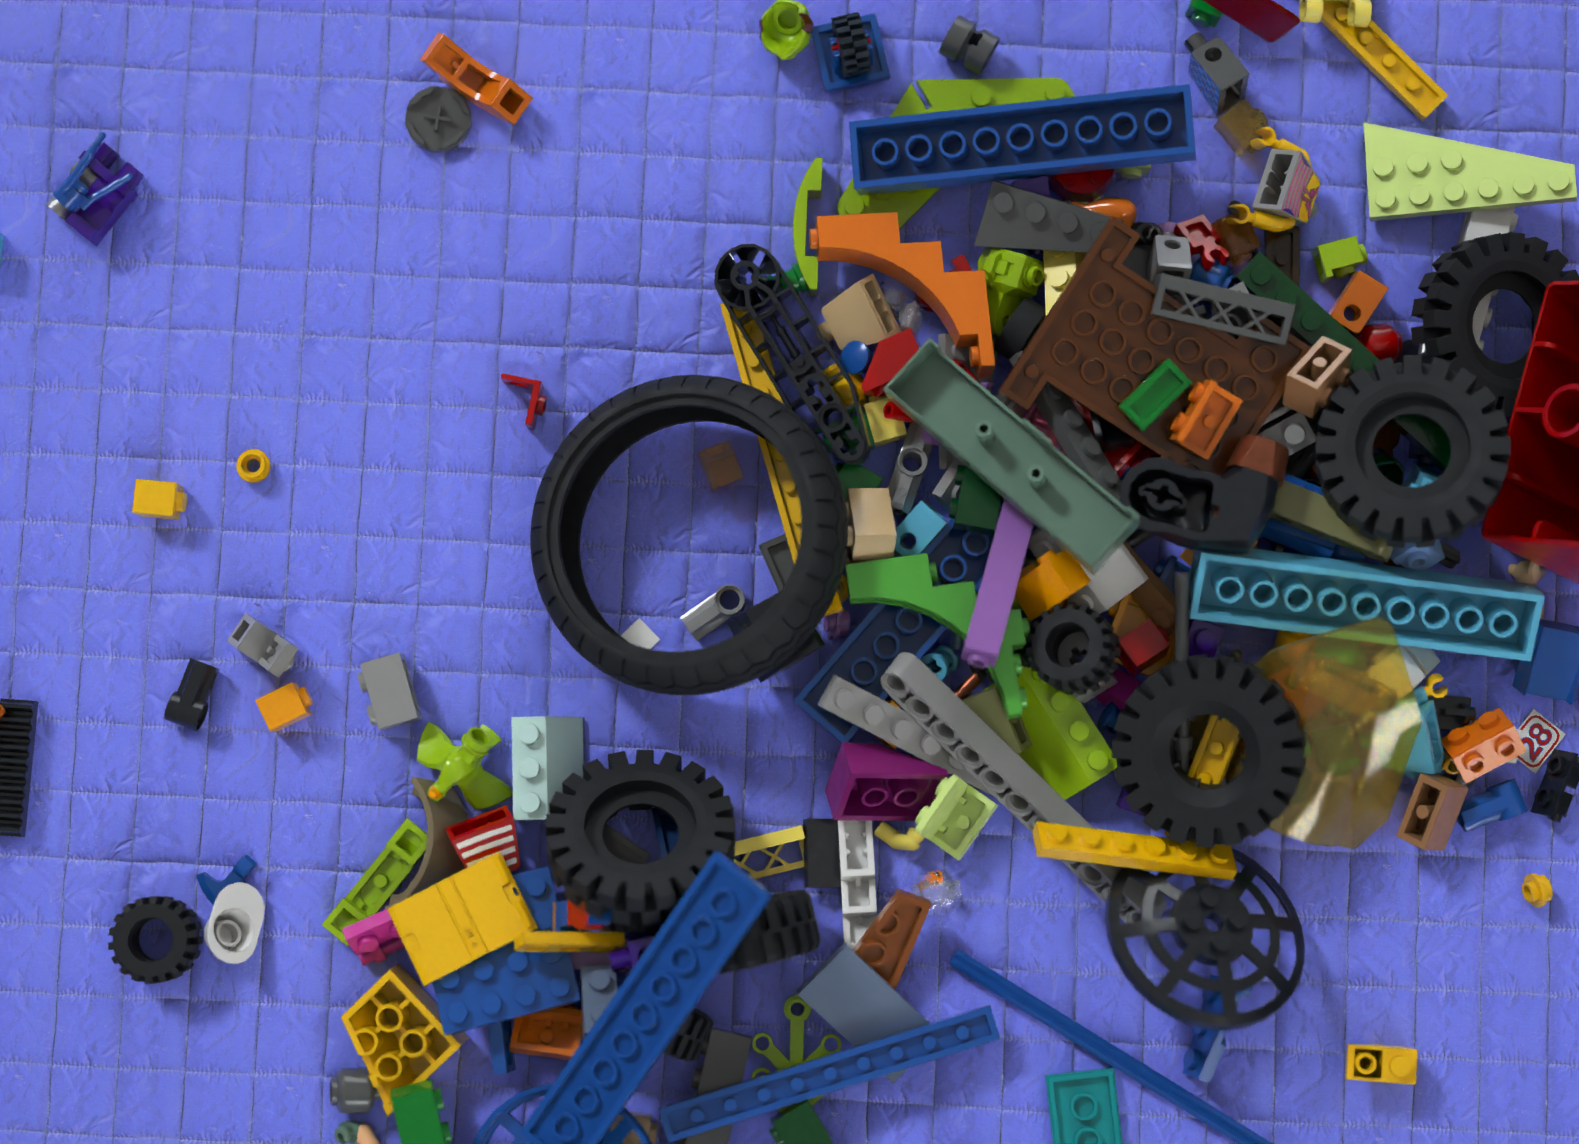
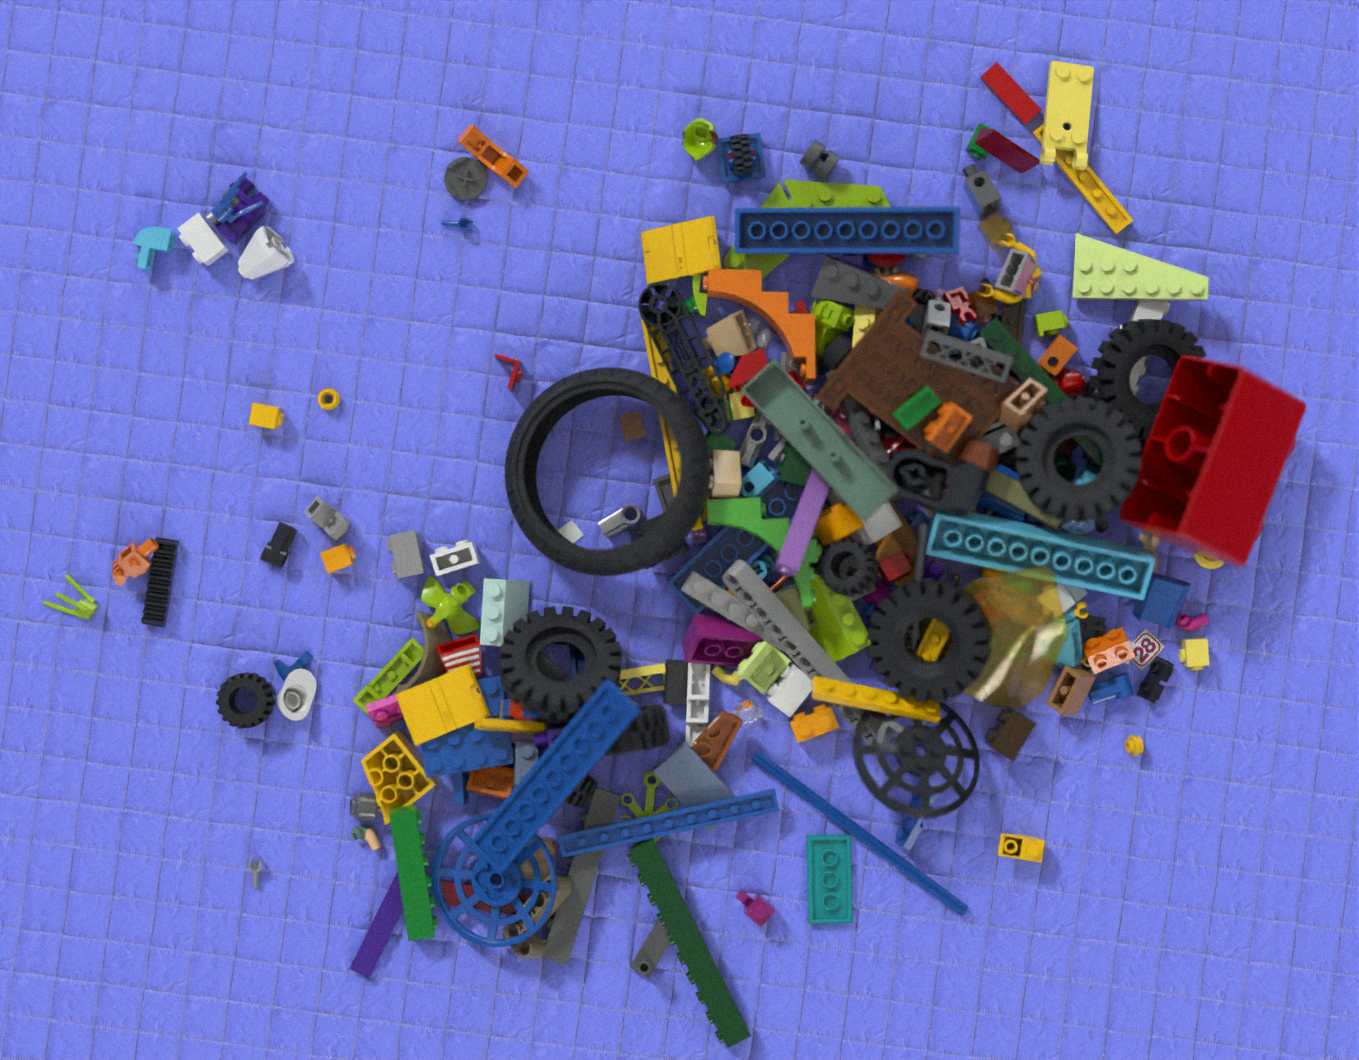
camera: 10 degrees right, 5 degrees up
none -> white brick [177,213,229,266]
none -> white cone [238,226,294,280]
none -> white brick [430,539,481,576]
none -> blue hand [442,217,474,233]
none -> yellow piece [641,216,722,285]
none -> white brick [766,662,812,718]
none -> light orange brick [789,704,839,743]
none -> dark brown brick [985,707,1036,761]

